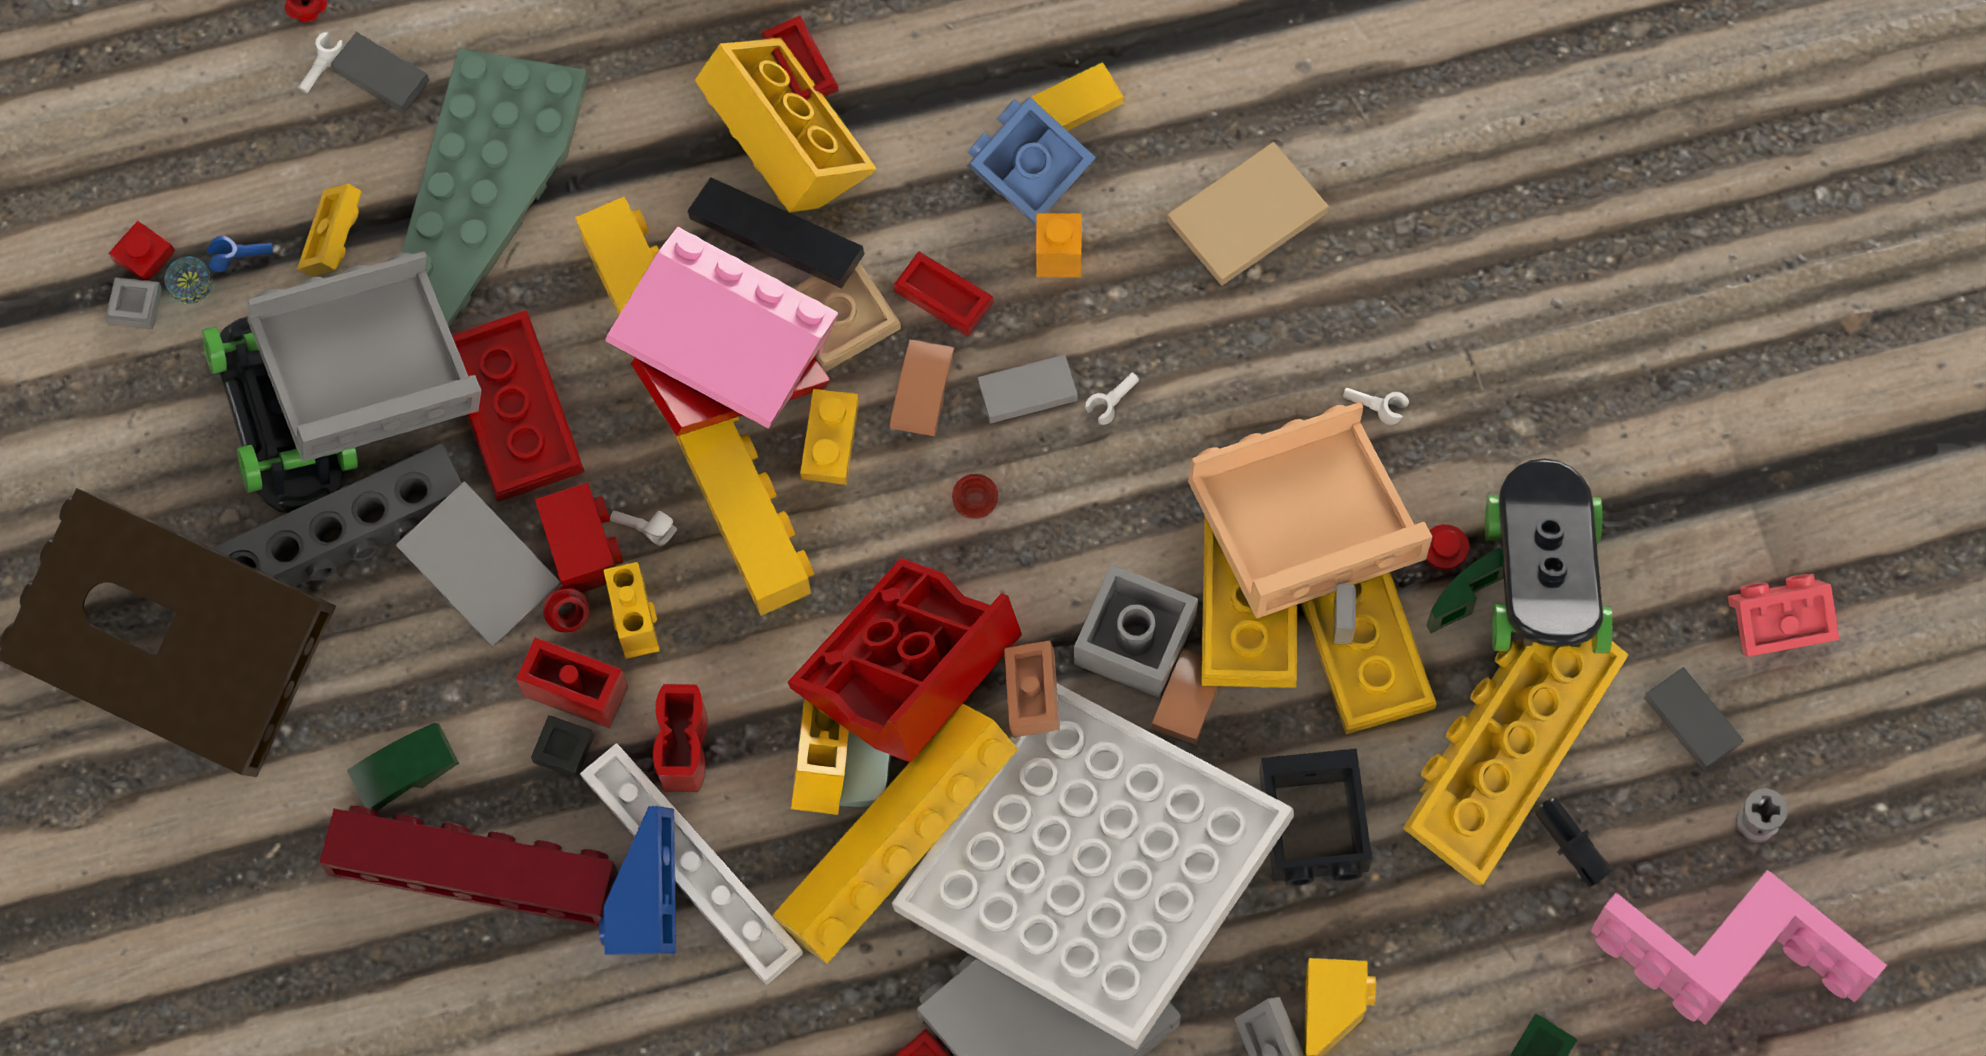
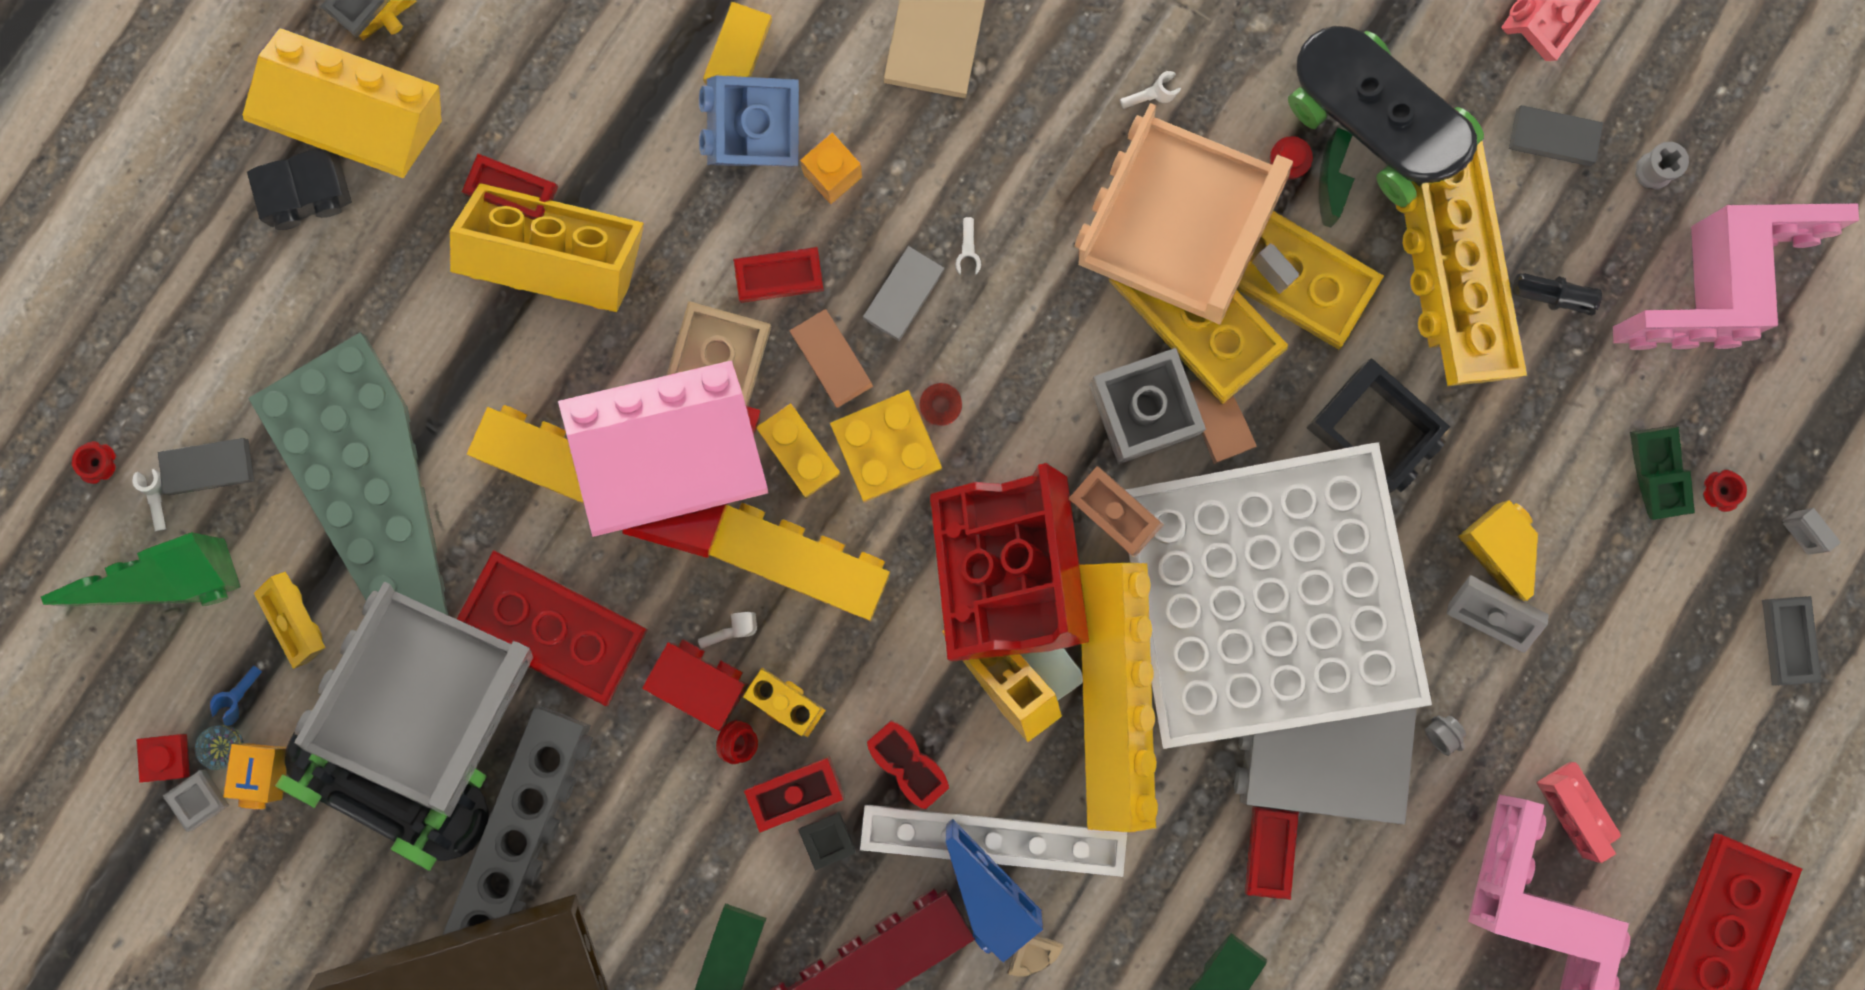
camera: 50 degrees left, 15 degrees up
light grey tile [396,481,561,647] -> none
black tile [687,177,865,289] -> none
none -> green wedge [41,532,241,607]
none -> light orange brick [223,743,286,809]
none -> yellow plate [830,390,942,503]
none -> tan tile [1007,935,1063,976]

